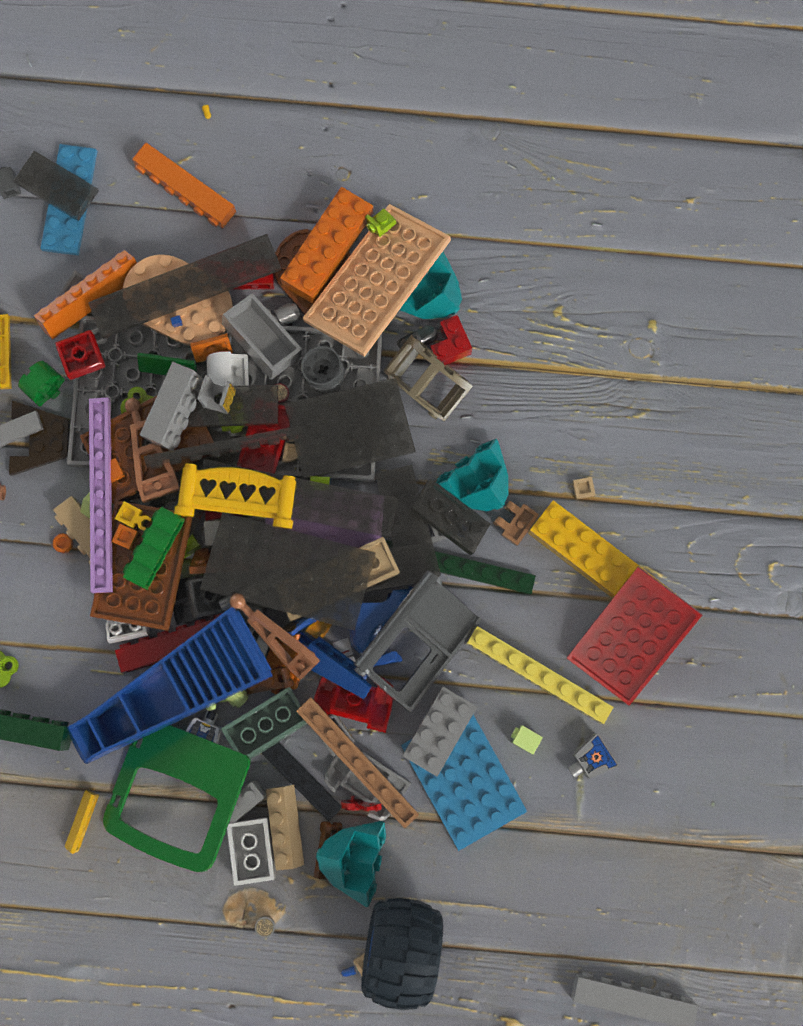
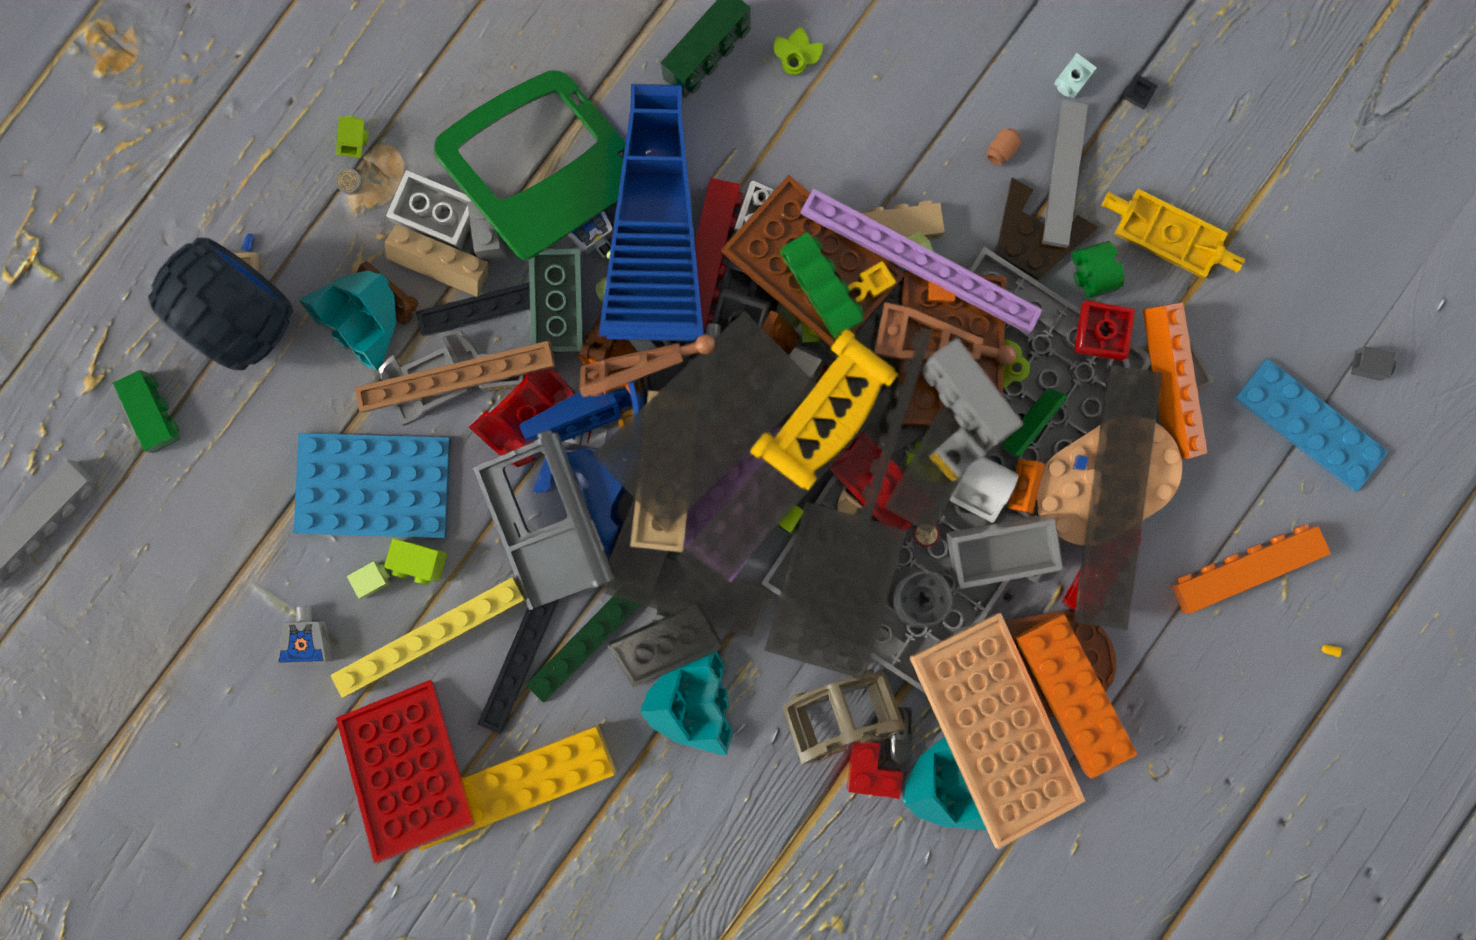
camera: 130 degrees right, 5 degrees up
clear smoke plate [13,151,99,221] -> none
orange tile [53,533,73,553] -> none
yellow slope [65,790,99,854] -> none
orange tile [111,524,139,550] -> none
light grey brick [272,302,301,326] -> none
red piece [341,795,381,812] -> none
lime bracket [365,208,397,237] -> none
light grey brick [402,687,477,777] -> none
medium nougat plate [493,500,539,546] -> none
tan tile [572,477,596,500] -> none
none -> green brick [112,370,180,453]
none -> lime brick [336,116,369,158]
none -> lime brick [384,538,448,585]
none -> black tile [477,599,560,734]

